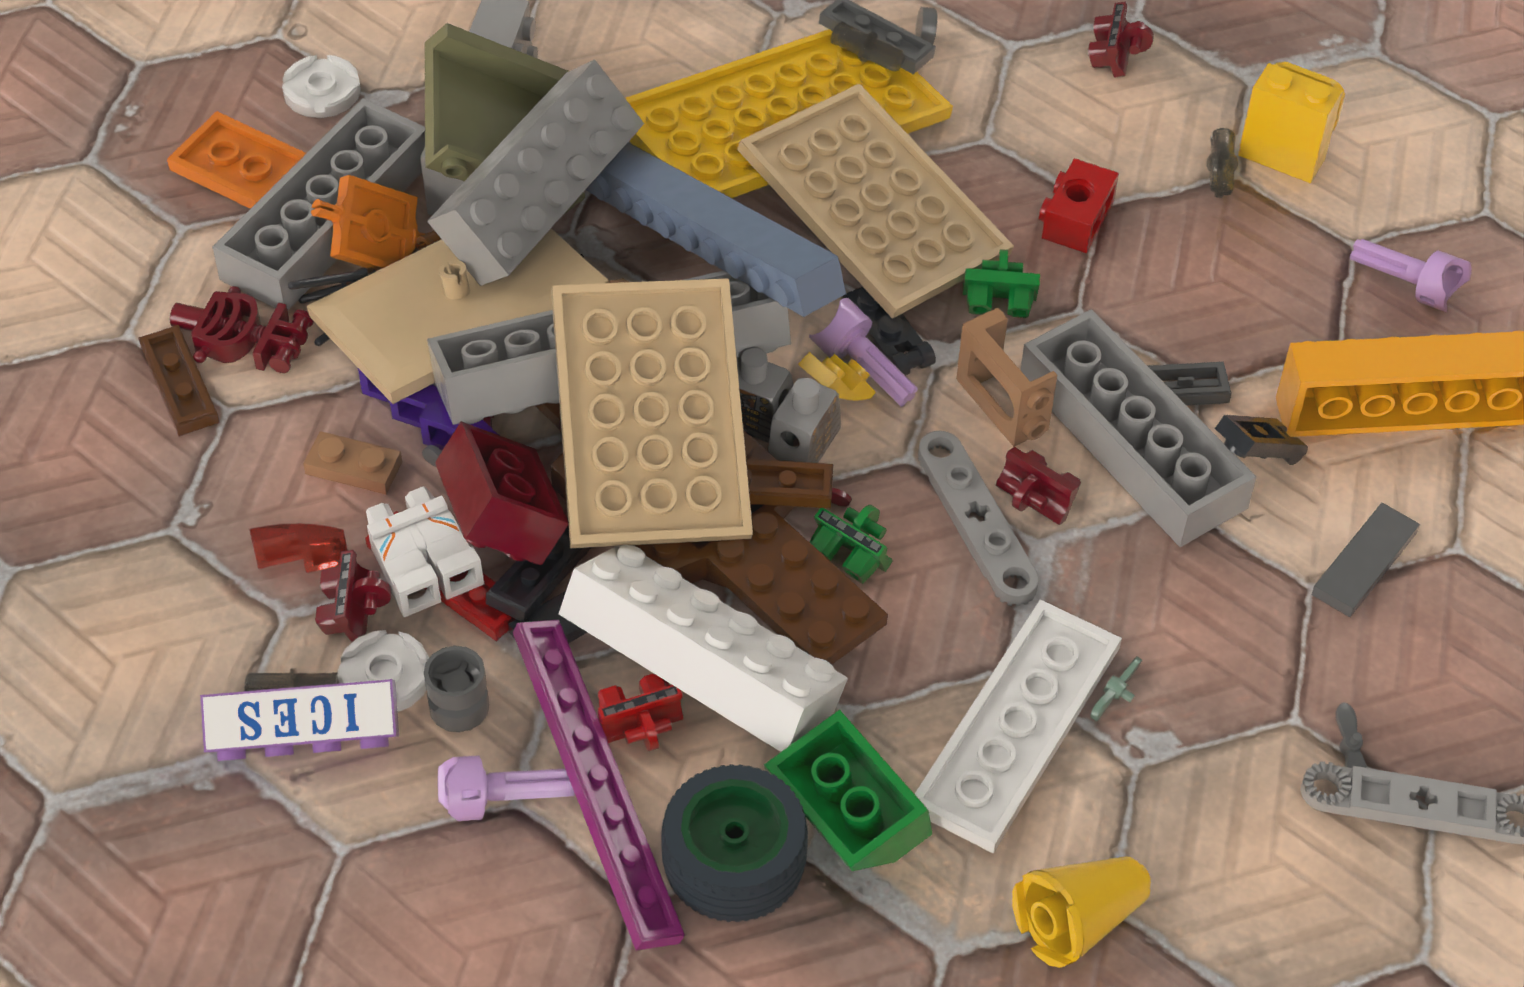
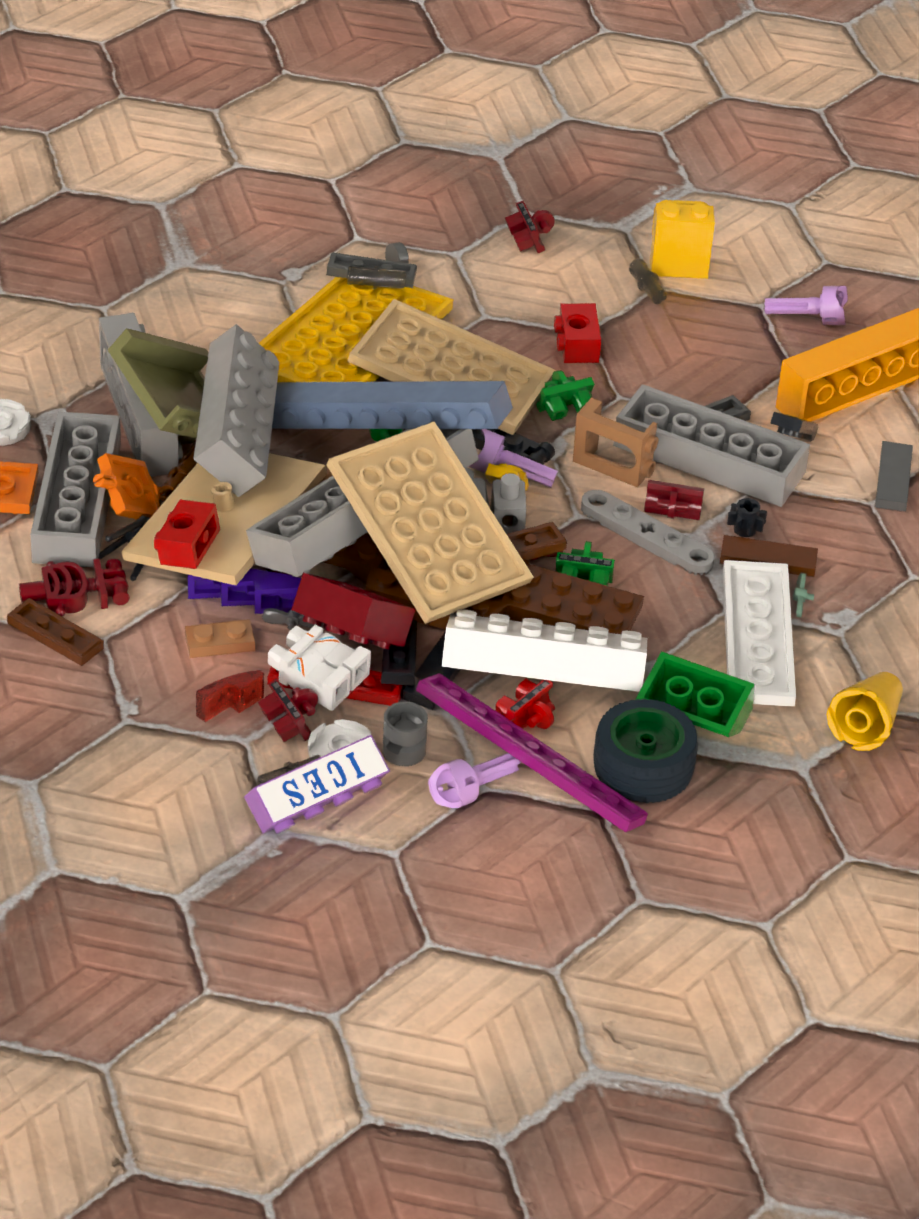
camera: 30 degrees left, 10 degrees down
none -> red brick [154,499,221,569]
none -> reddish brown tile [720,535,818,577]
none -> black gear [727,498,767,537]

